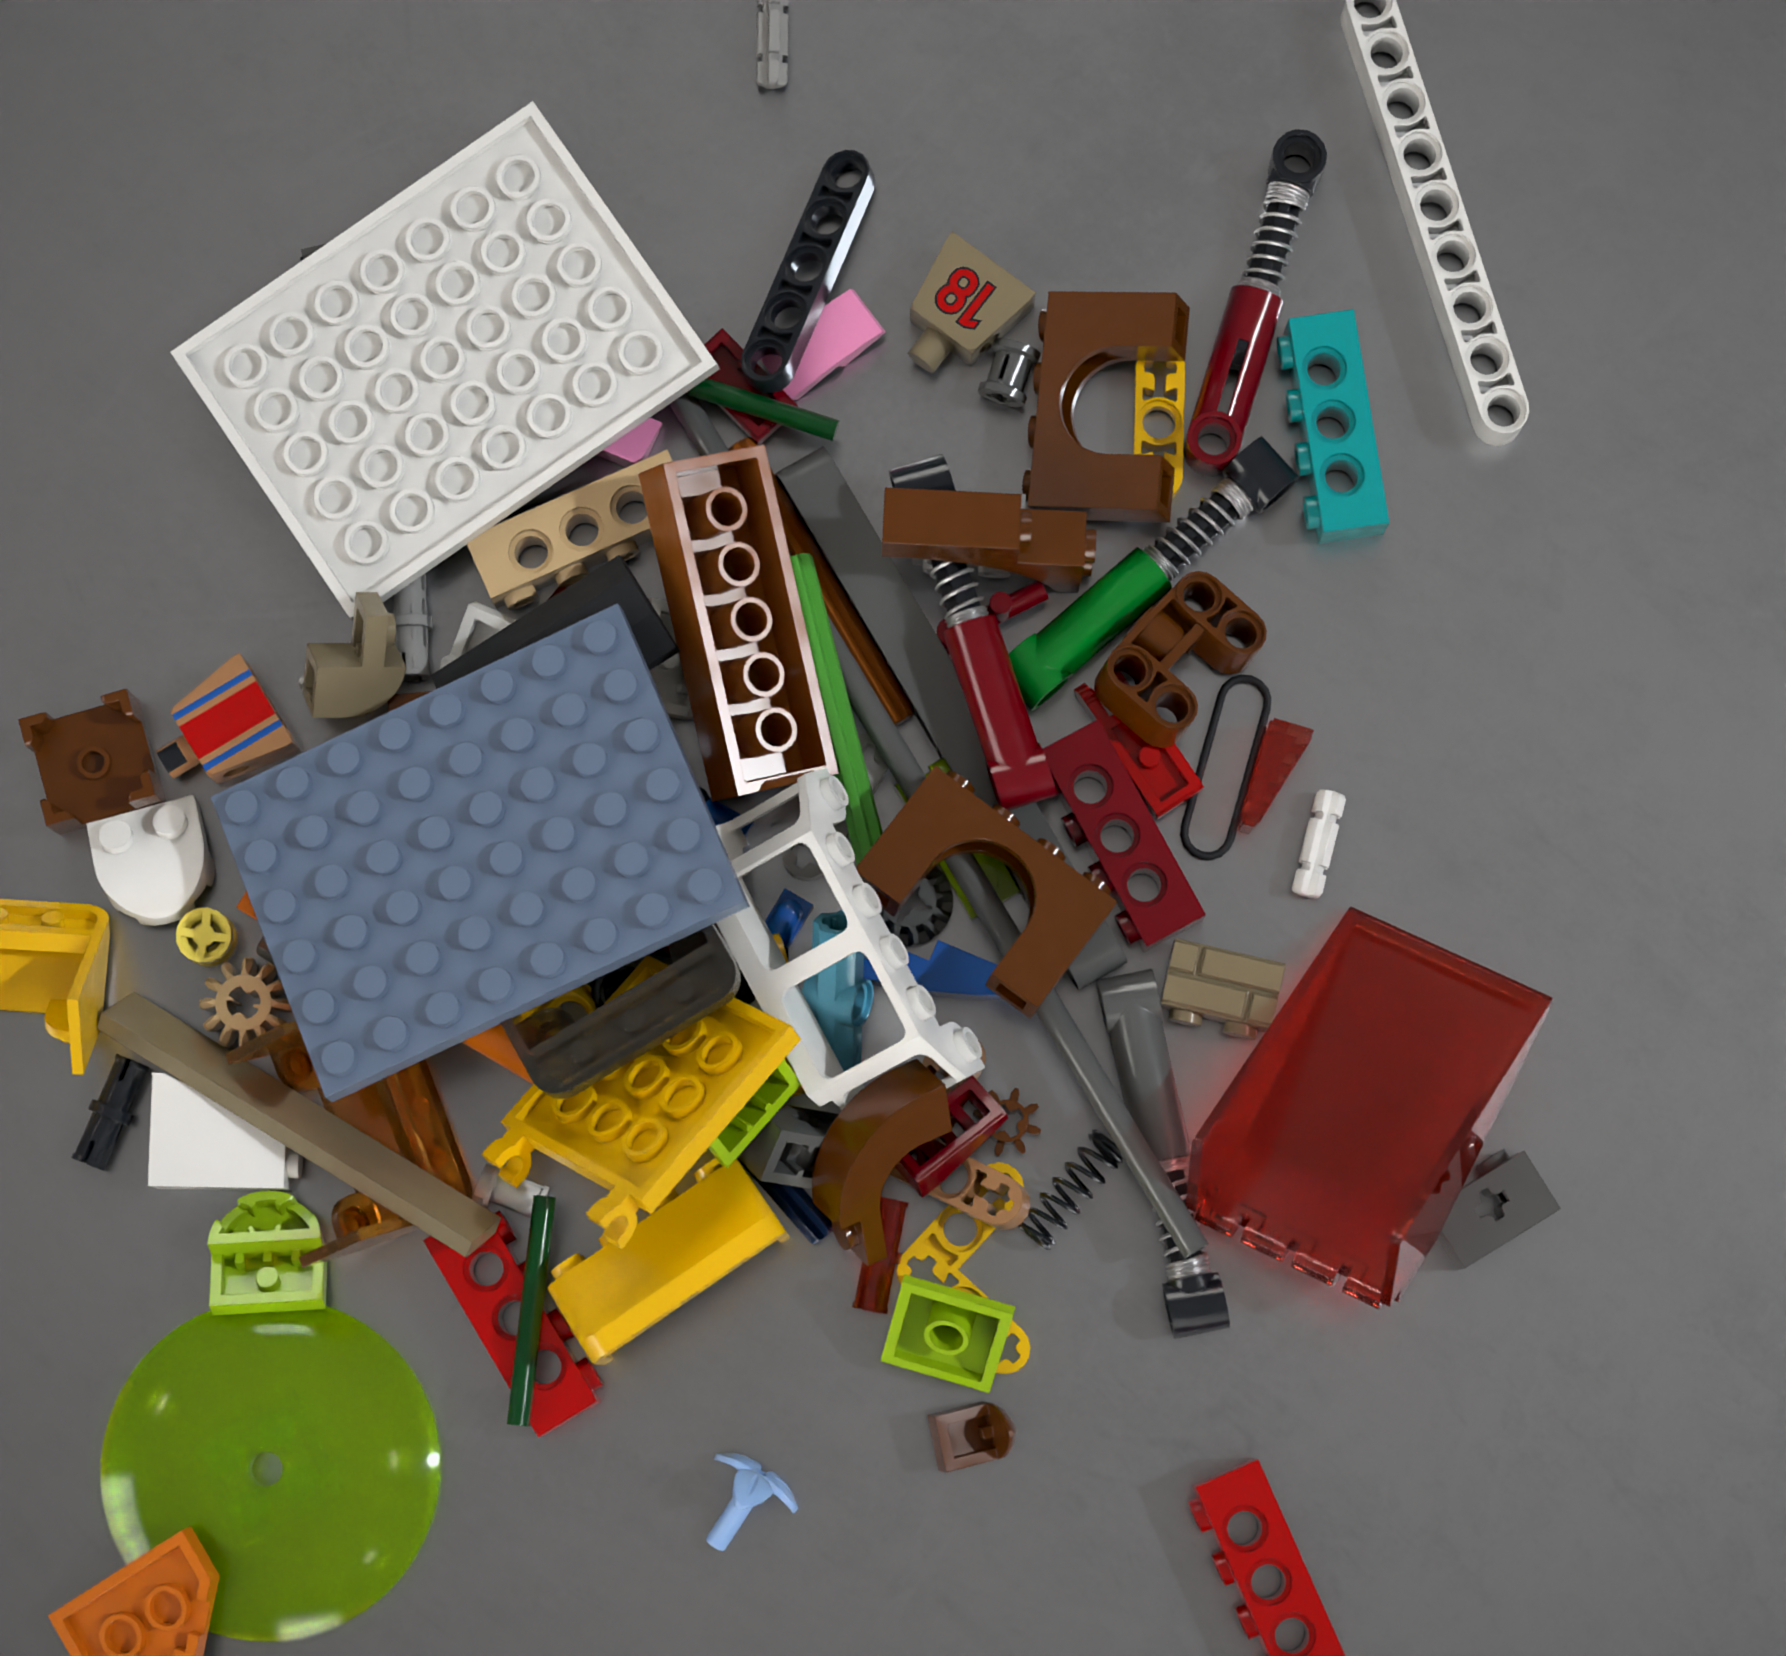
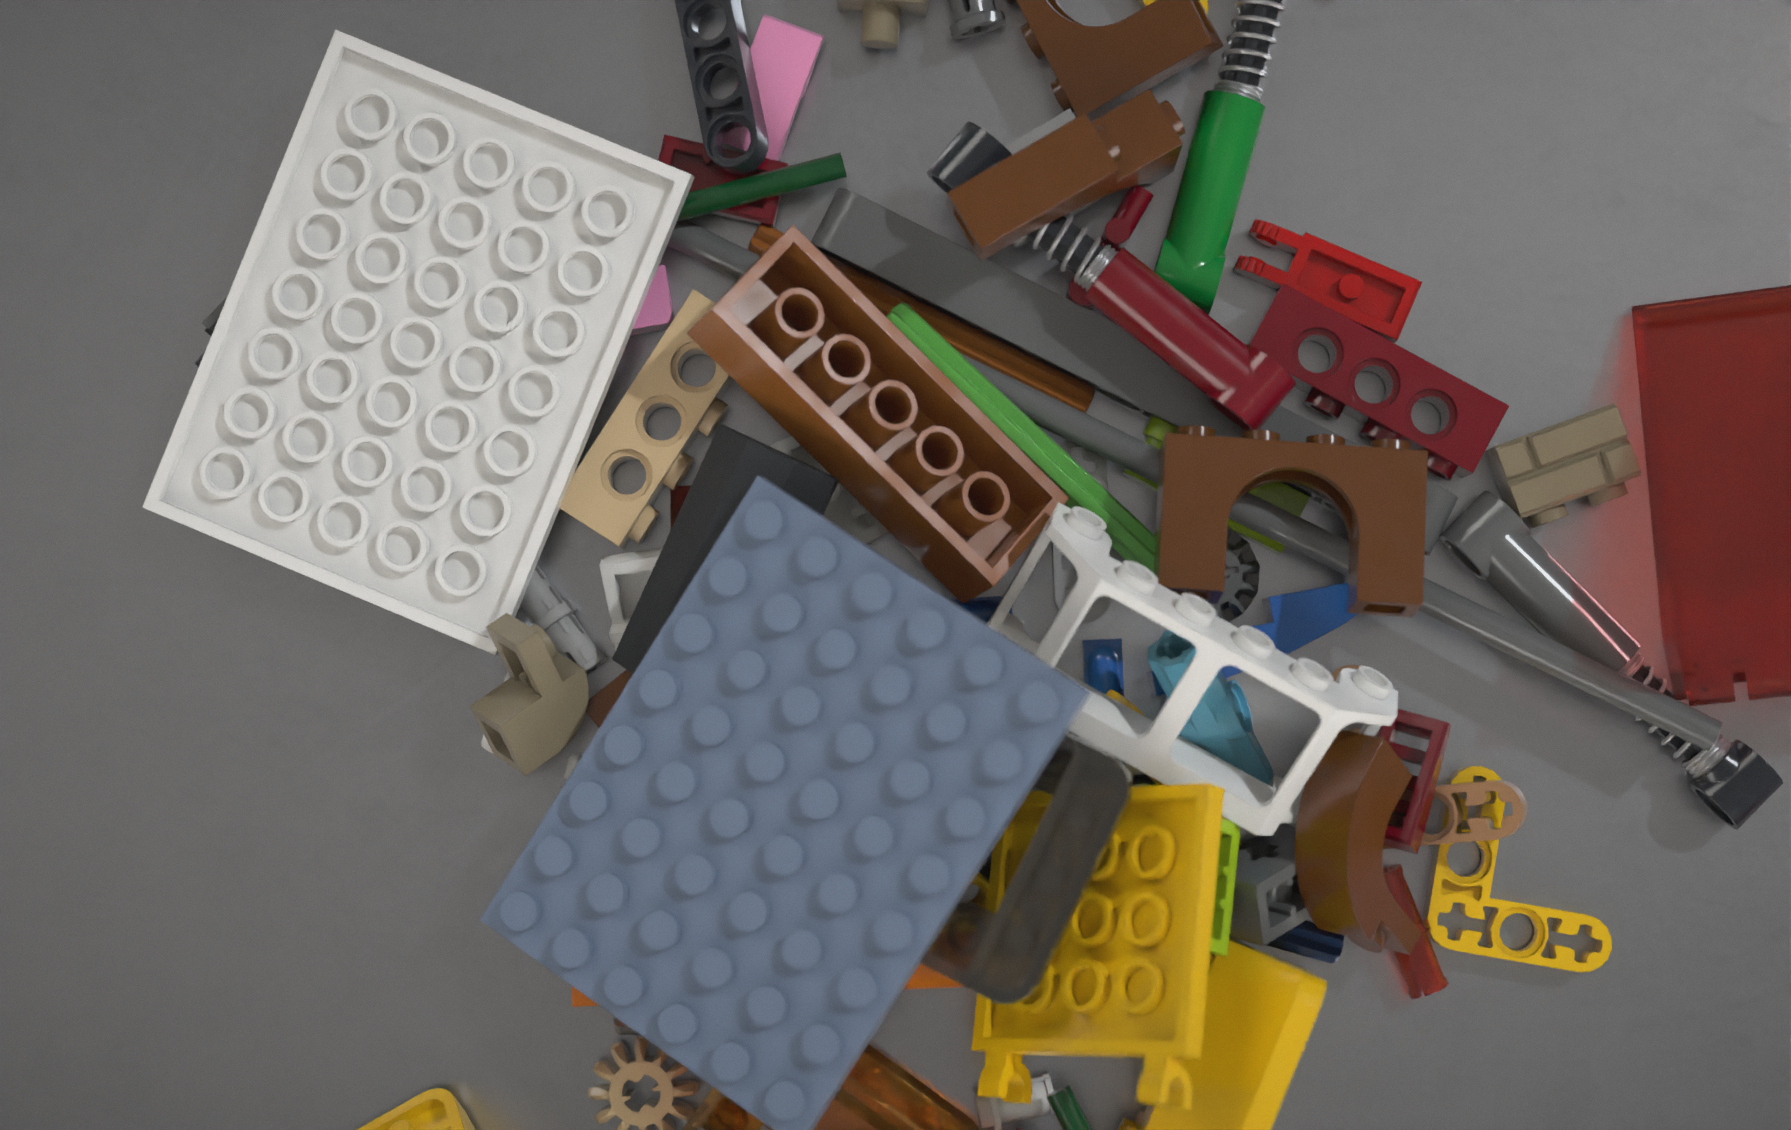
camera: 30 degrees left, 5 degrees up
reddish brown panel [18,689,166,835] -> none
white slope [86,794,215,926] -> none
torso [156,653,301,784] -> none
light yellow wheel [176,907,238,967] -> none
lime slope [880,1274,1015,1393] -> none
reddish brown plate [927,1401,1017,1473] -> none
reddish brown gear [973,1088,1041,1157] -> none
black piece [1018,1129,1124,1250] -> none
reddish brown beam [1094,571,1267,748] -> none
black piece [1180,674,1272,860] -> none
clear red slope [1237,718,1314,835] -> none
white axle [1292,789,1346,899] -> none

